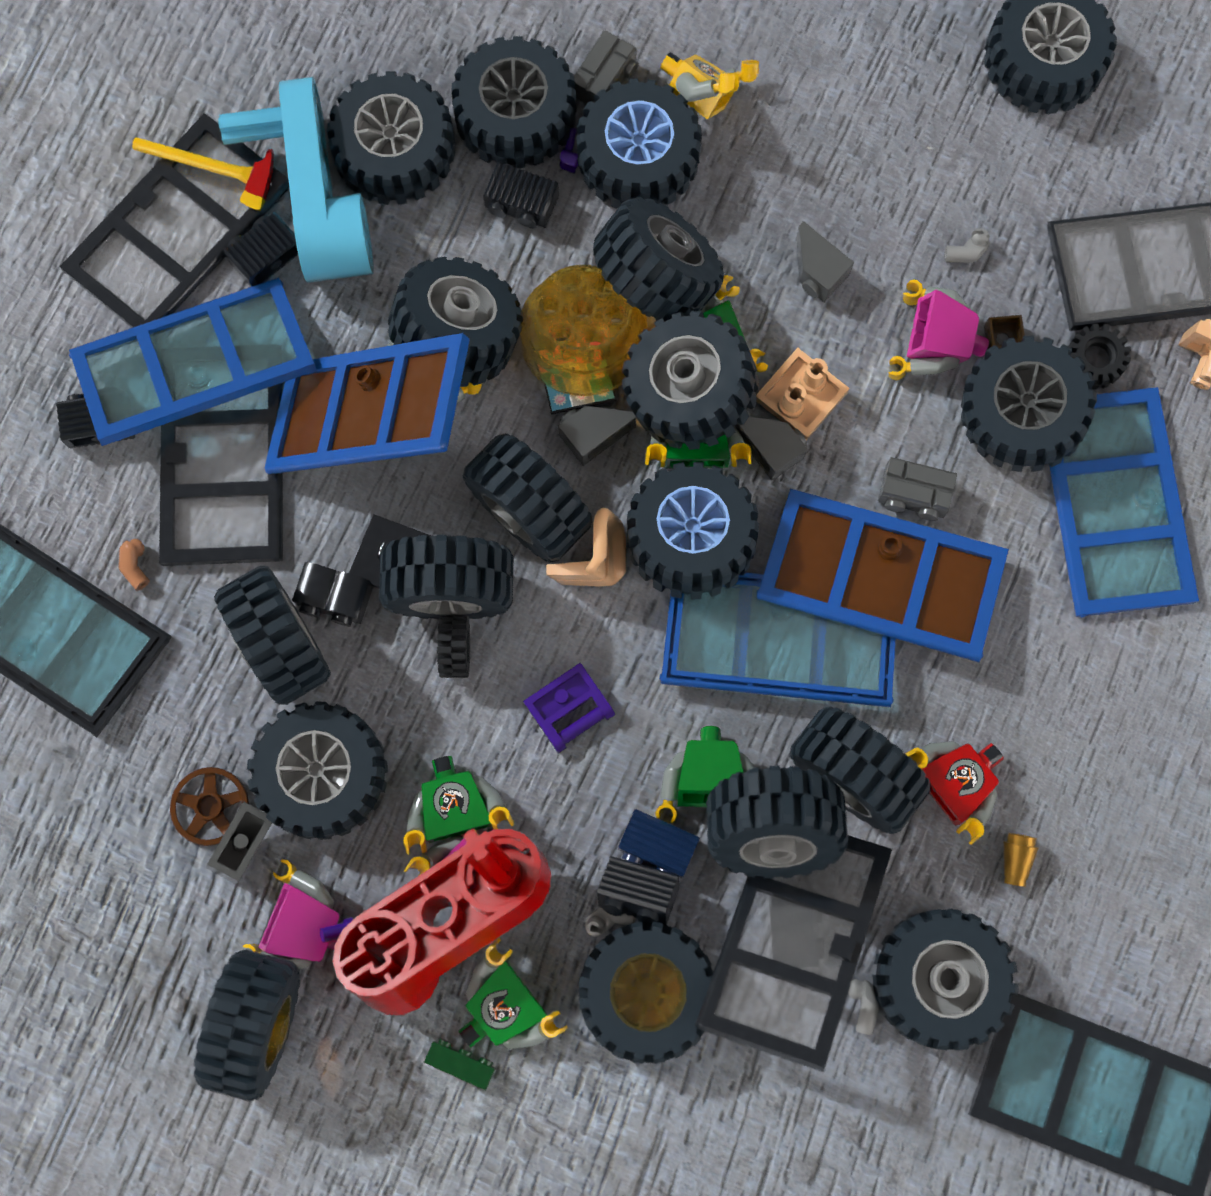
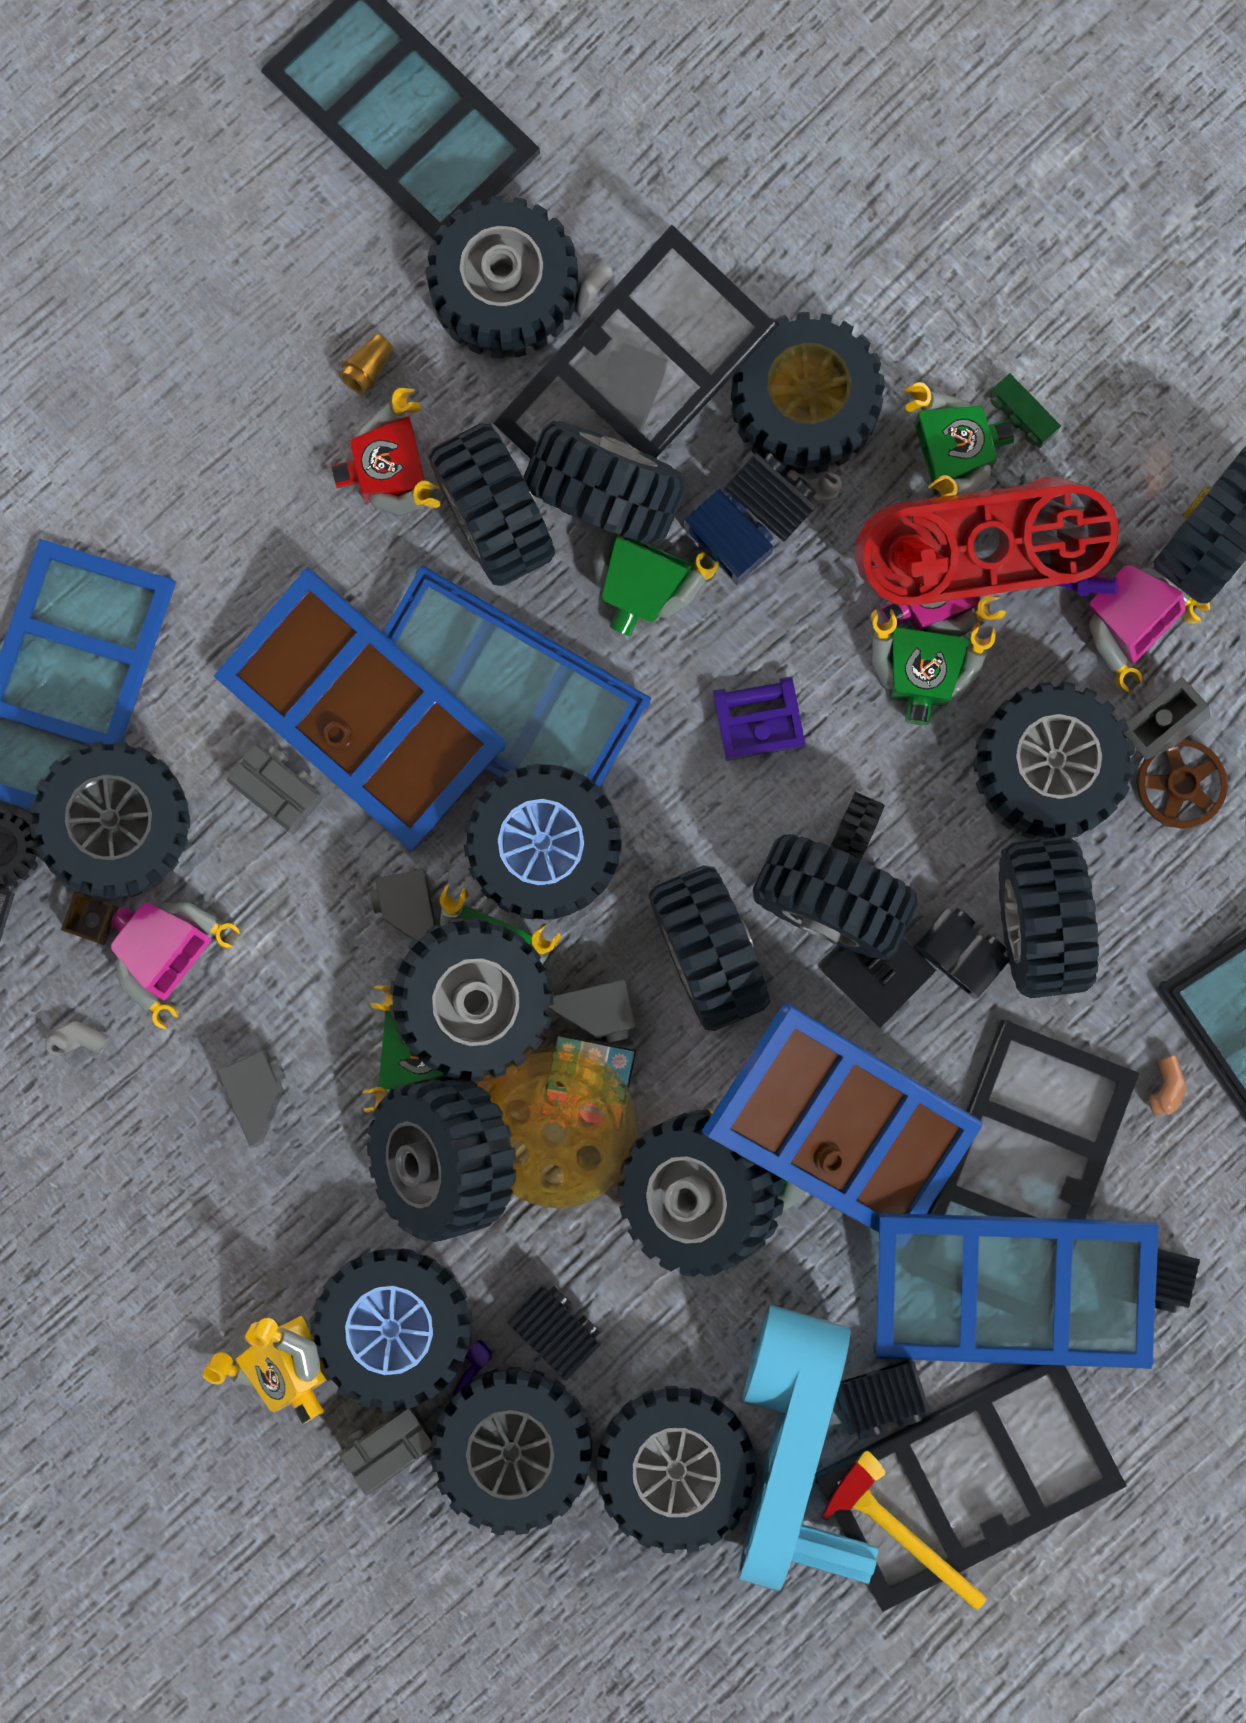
camera: 155 degrees left, 5 degrees up
light nougat piece [546,508,626,587] -> none
light nougat plate [756,347,850,441] -> none

